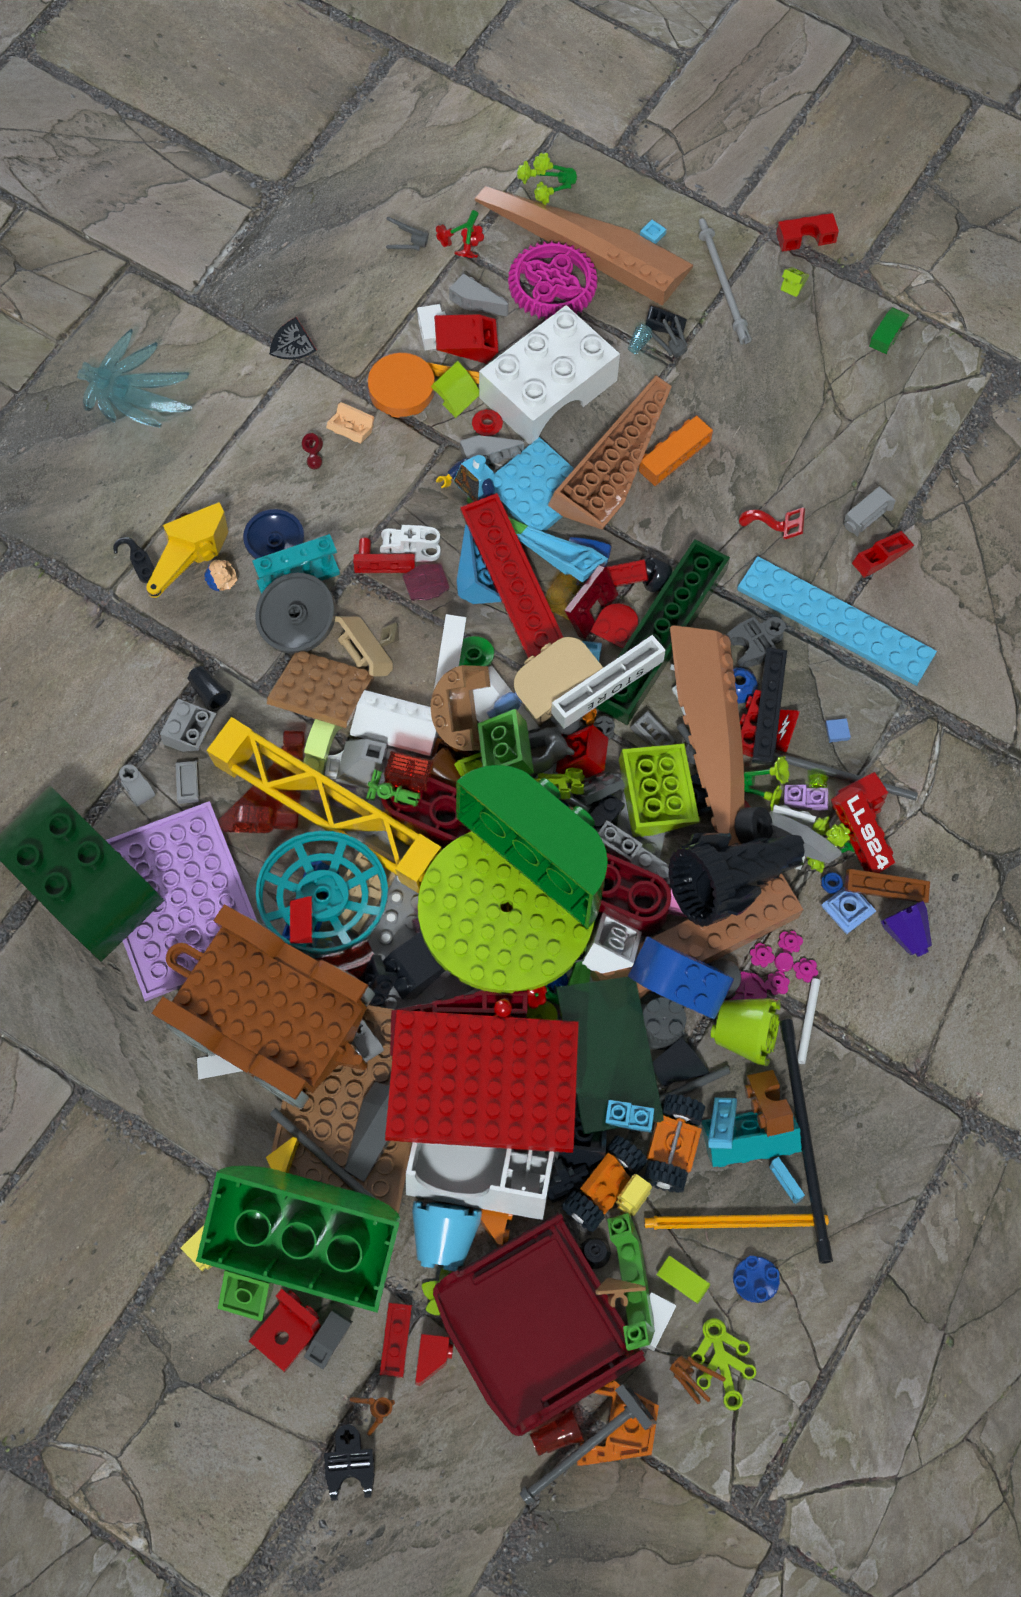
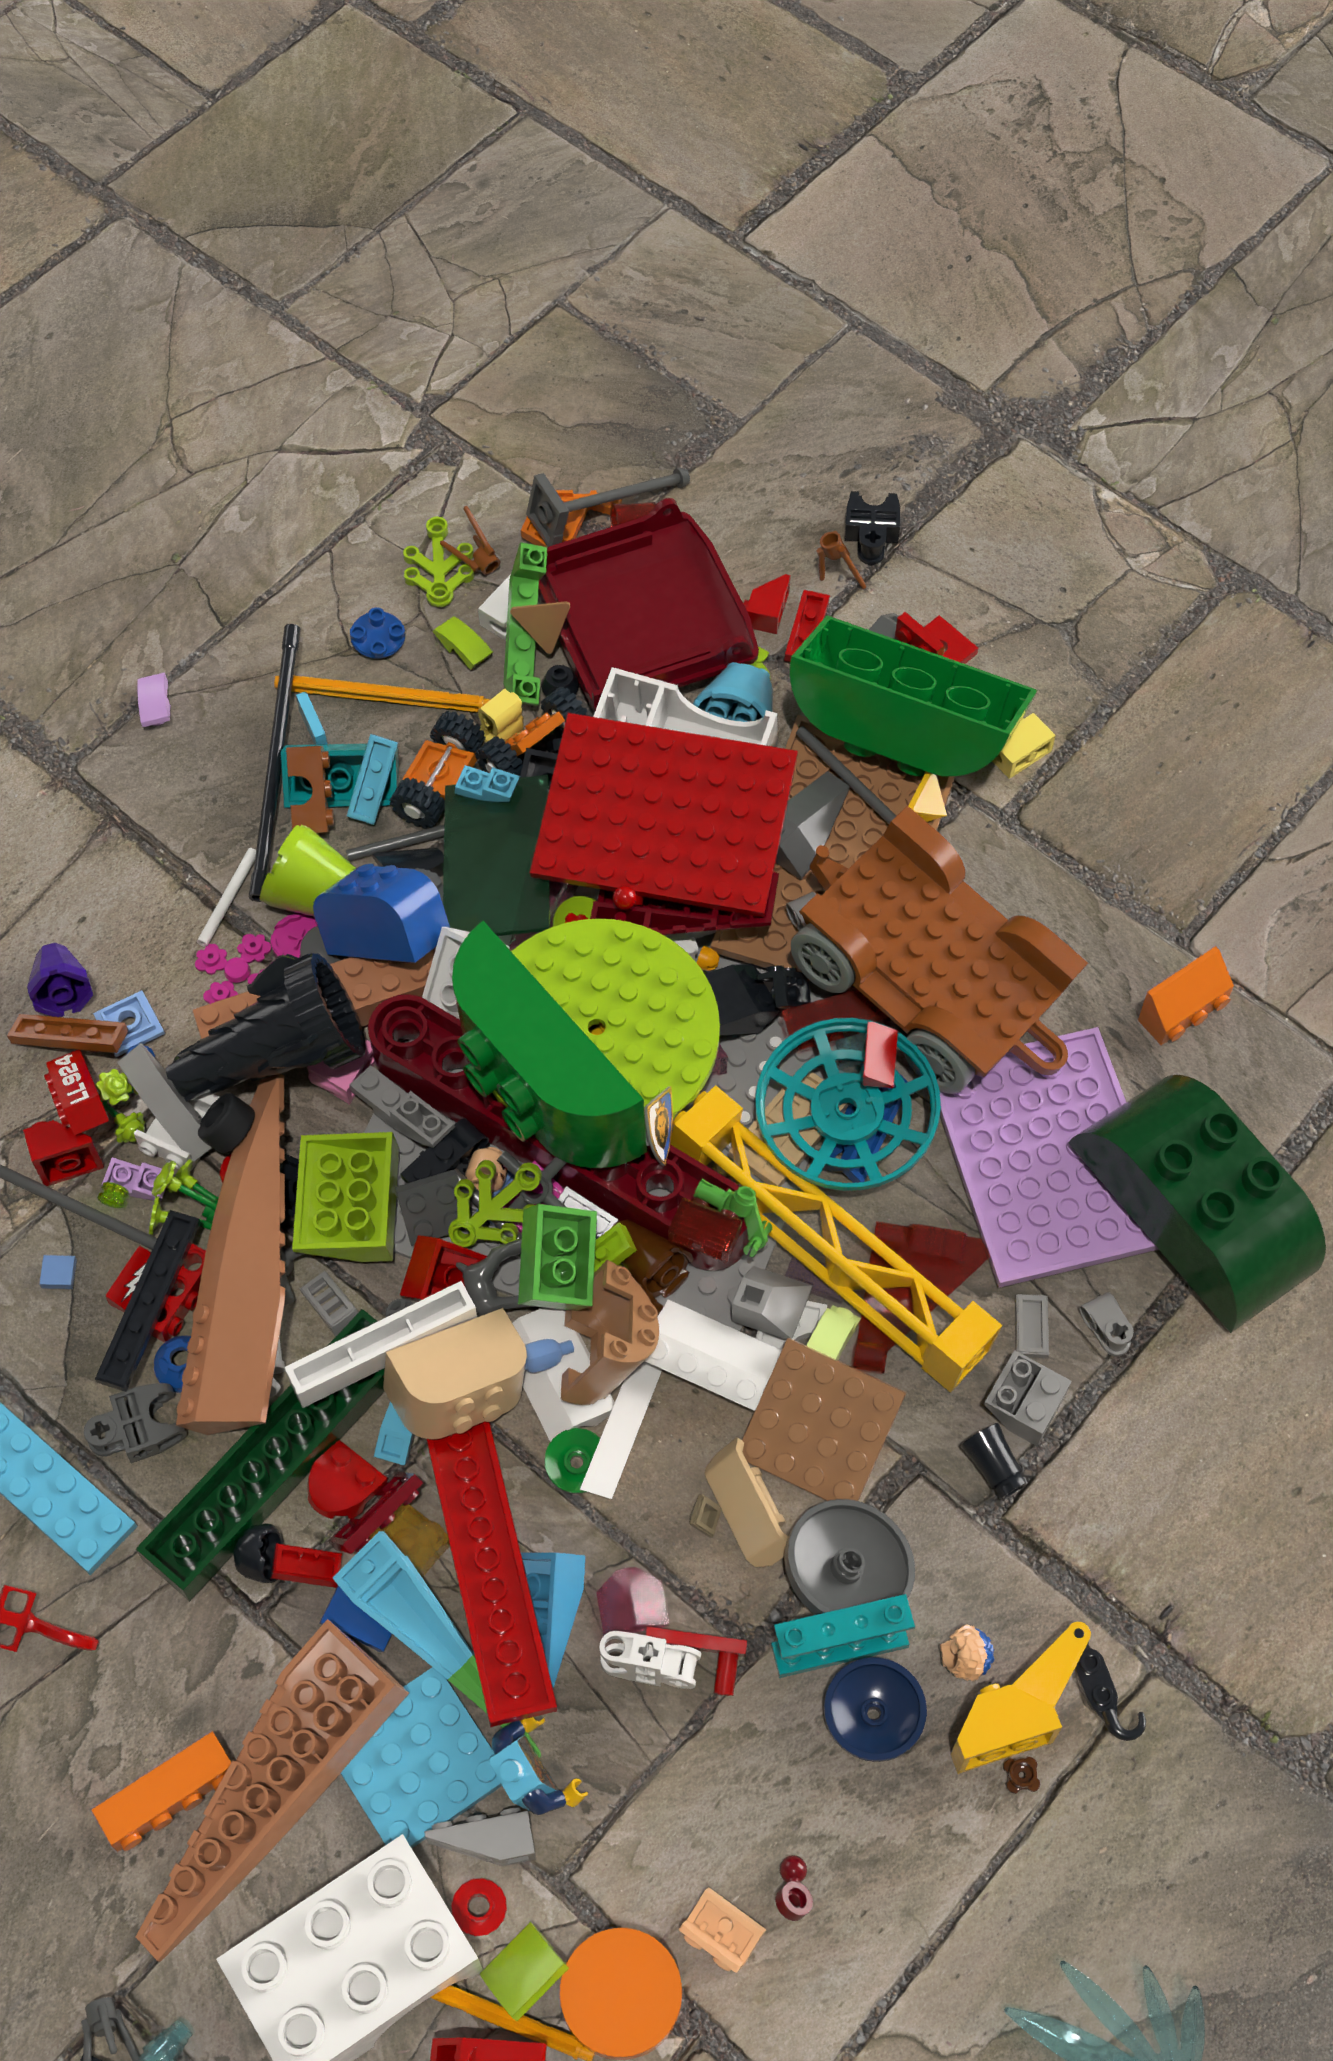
camera: 170 degrees left, 5 degrees down
none -> lavender slope [137,673,171,727]
none -> shield [644,1086,673,1166]
none -> orange slope [1138,946,1234,1045]

